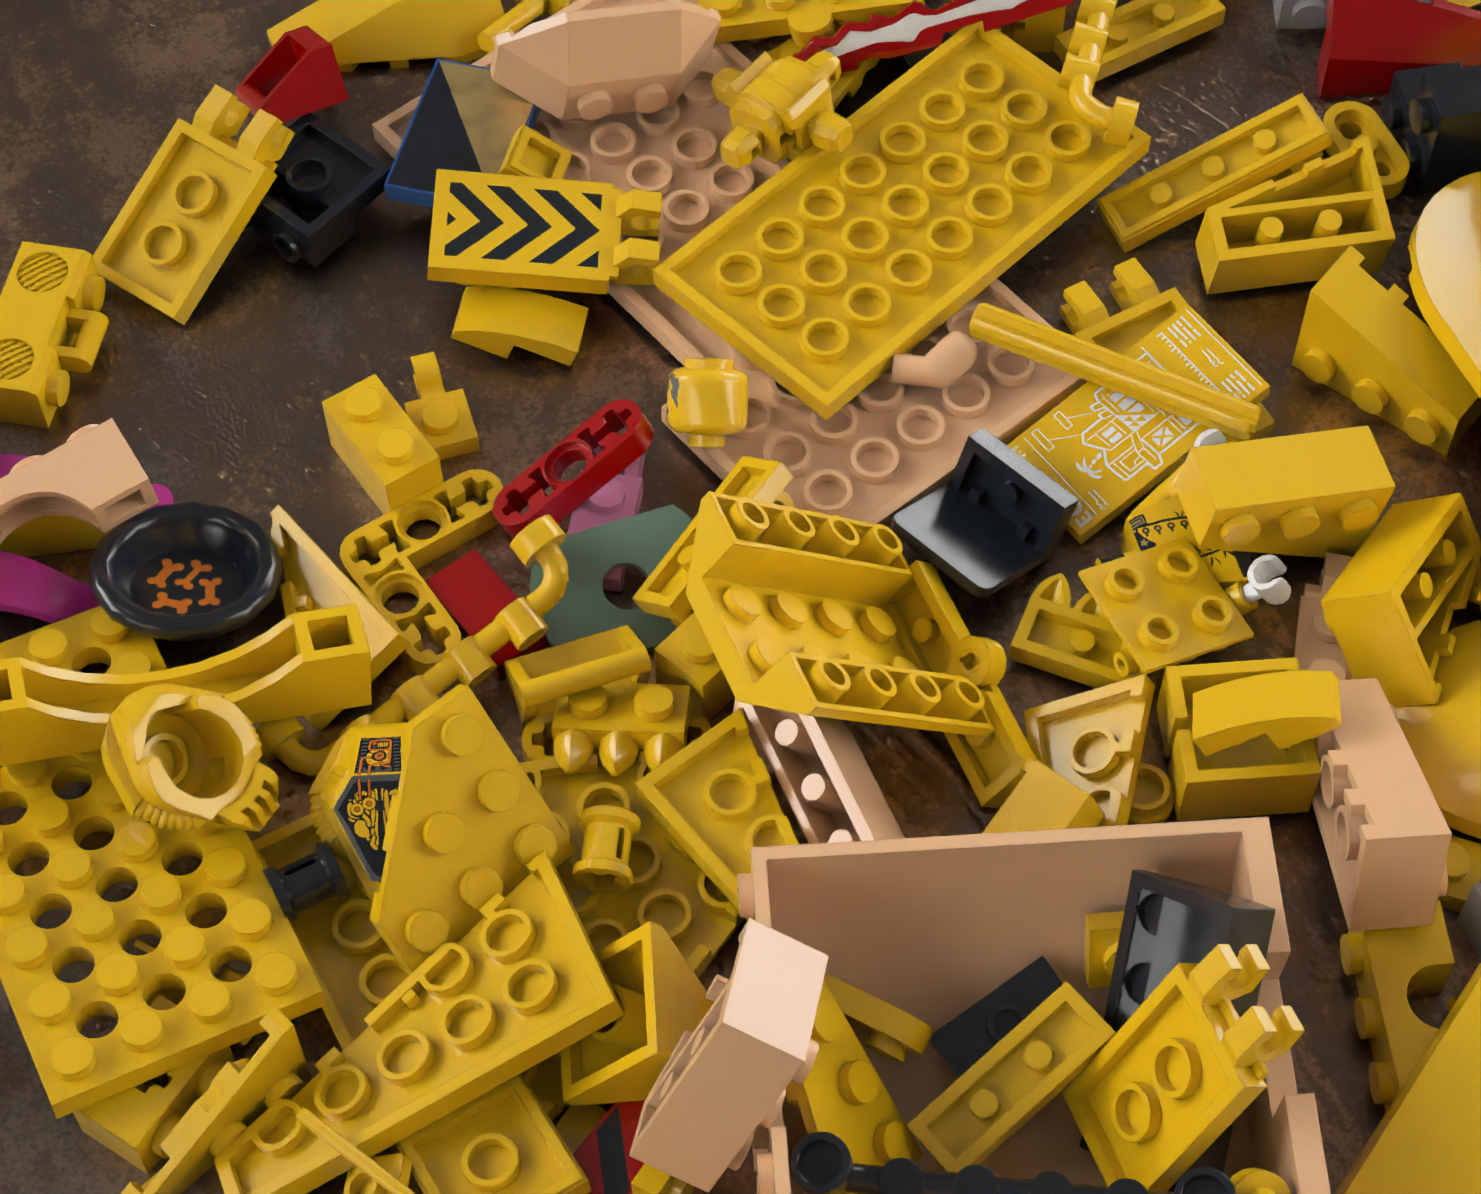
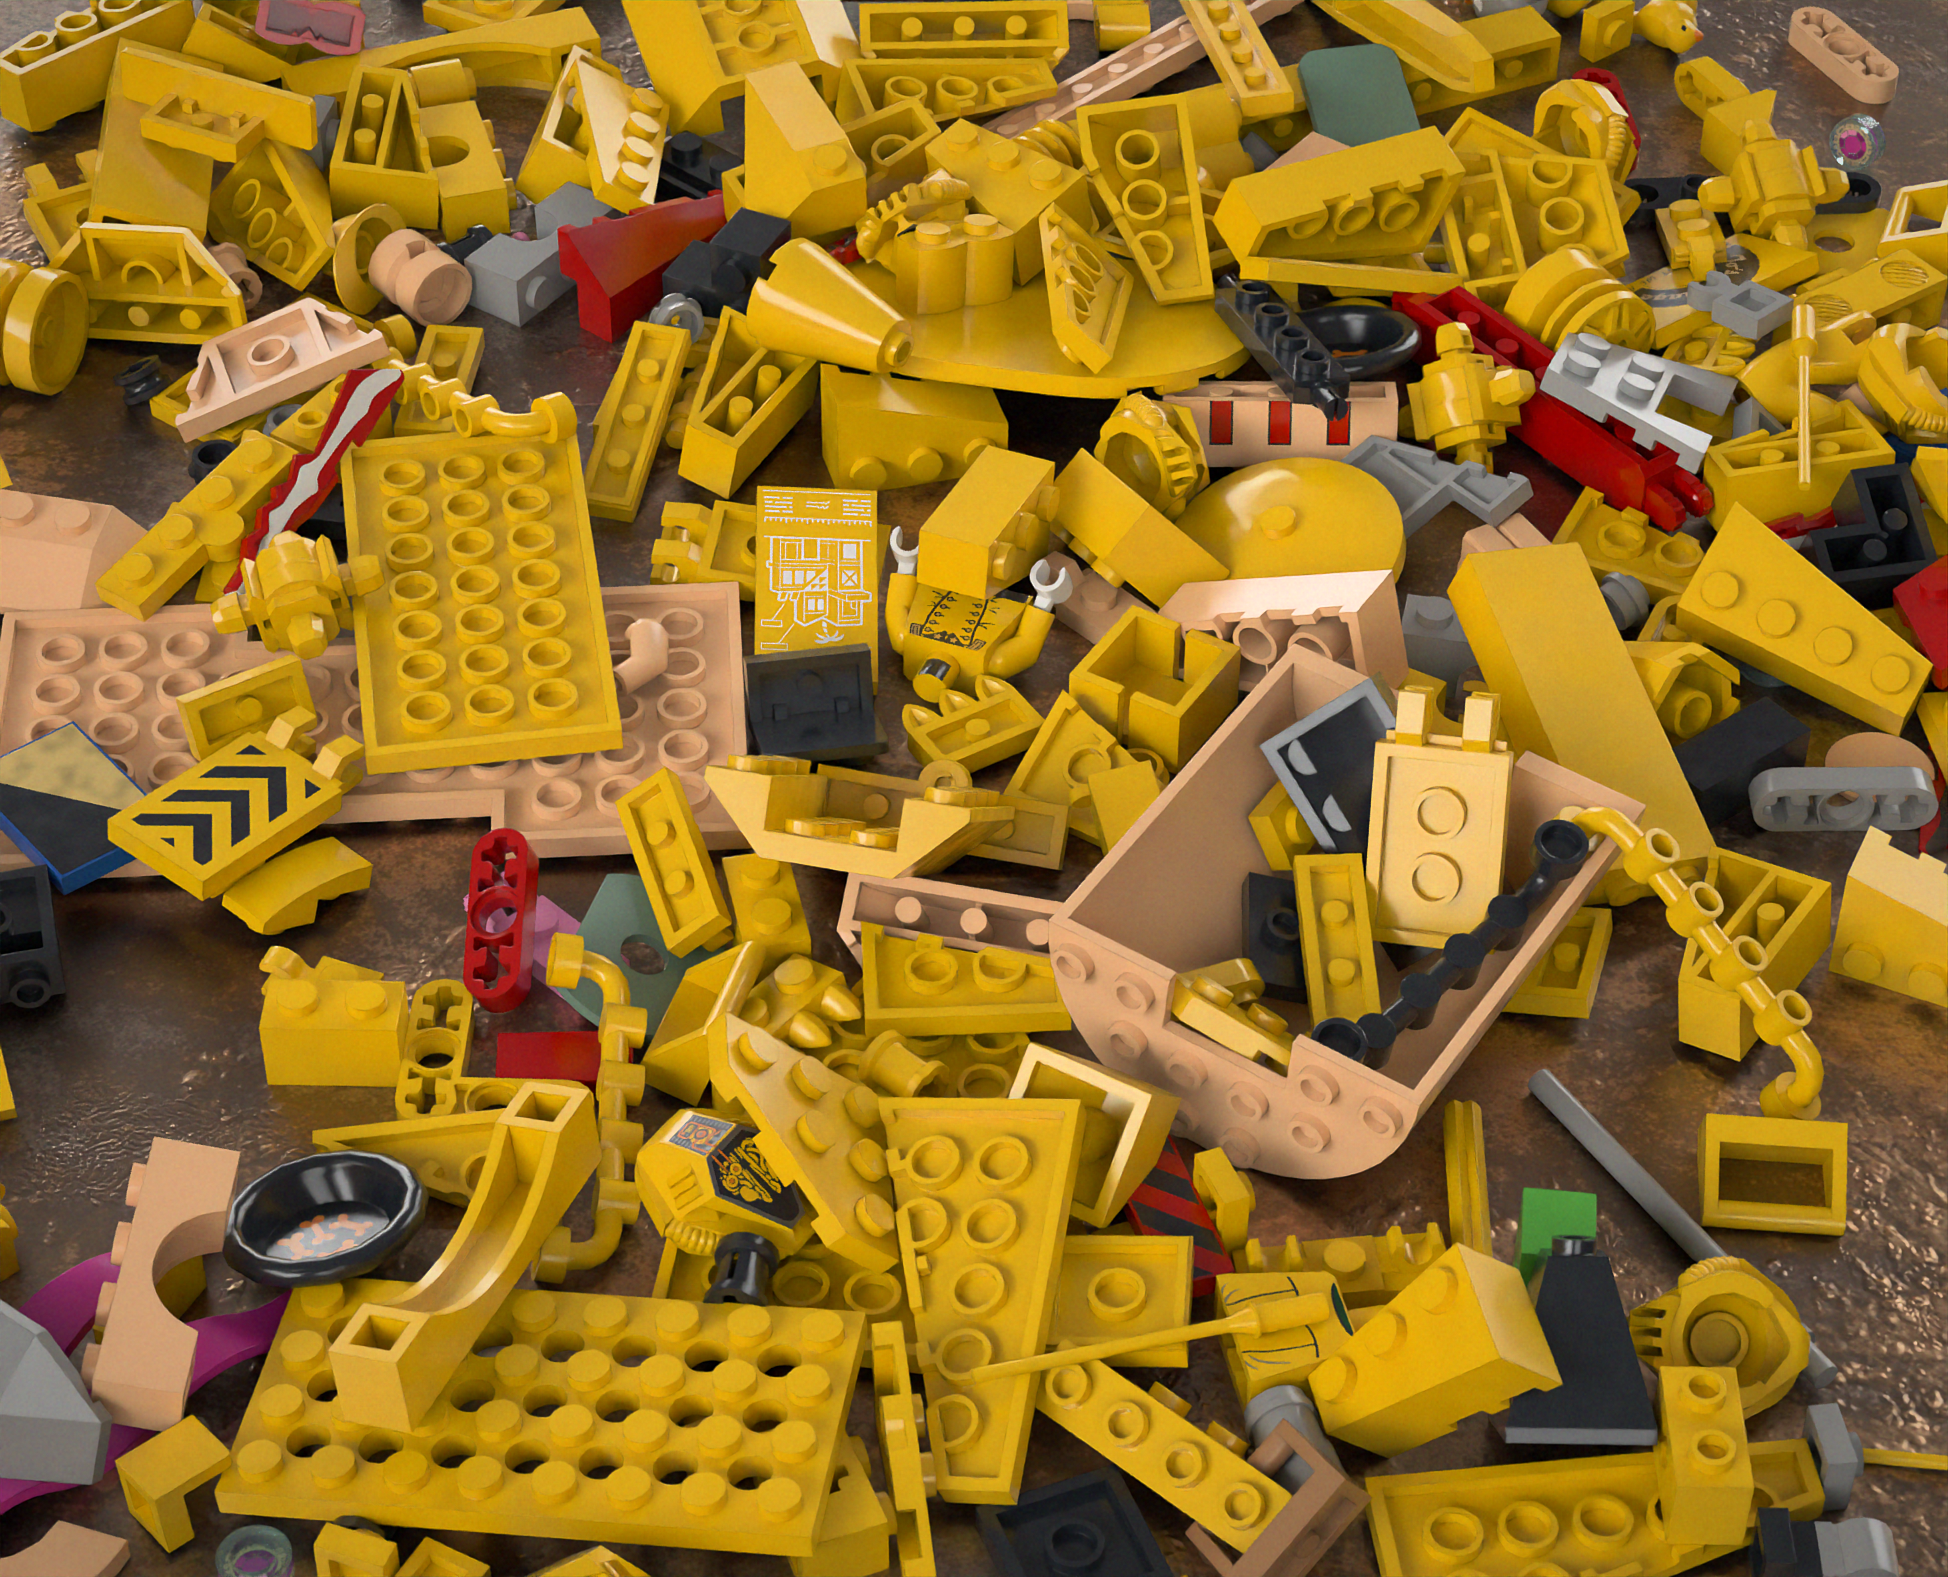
camera: 55 degrees left, 15 degrees down
yellow helmet [101,684,280,832] -> none
light nougat wedge [490,0,721,121] -> none
yellow tile [498,124,573,179] -> none
light nougat wedge [629,918,829,1193] -> none
yellow head [666,357,749,447] -> none
yellow axle [969,303,1261,440] -> none
yellow hinge [1078,537,1254,678] -> none
yellow slope [1192,670,1341,757] -> none
none -> yellow tile [175,654,317,761]
none -> light grey plate [649,293,704,345]
none -> yellow cone [746,237,914,374]

